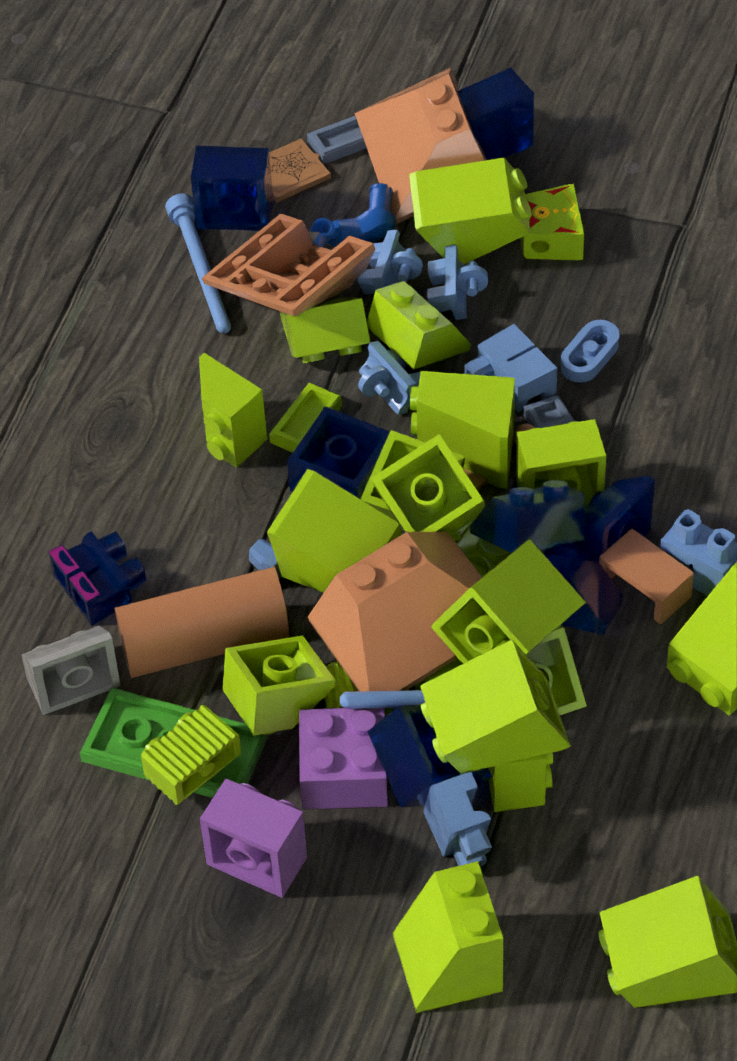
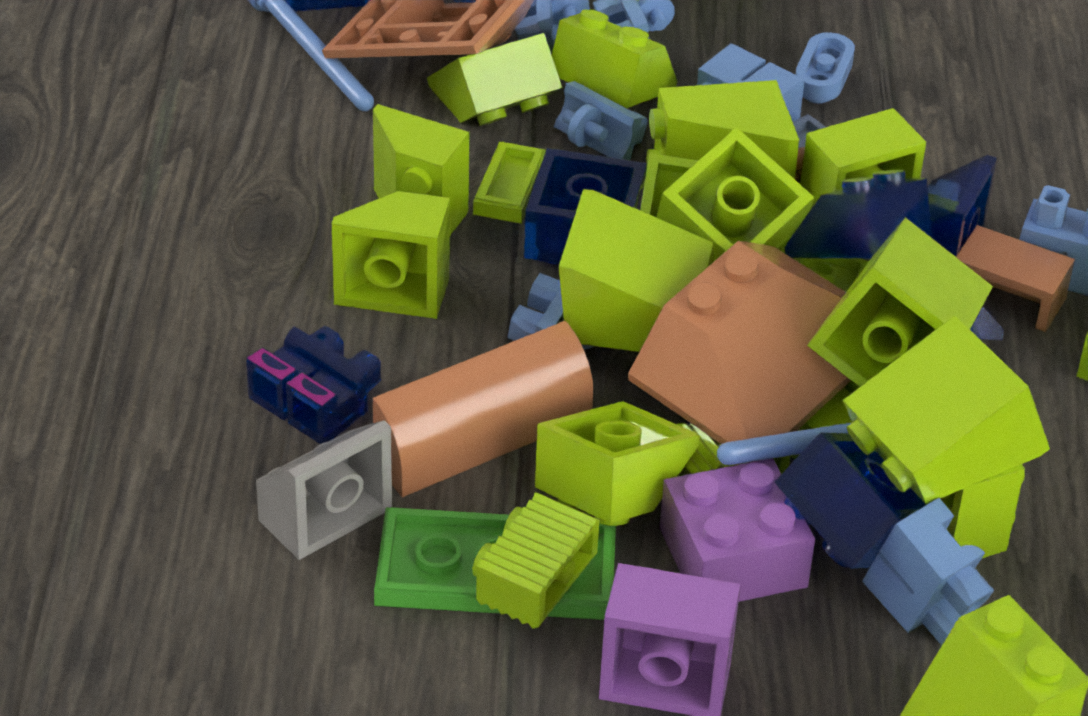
camera: 20 degrees left, 10 degrees down
none -> lime slope [331,191,450,319]

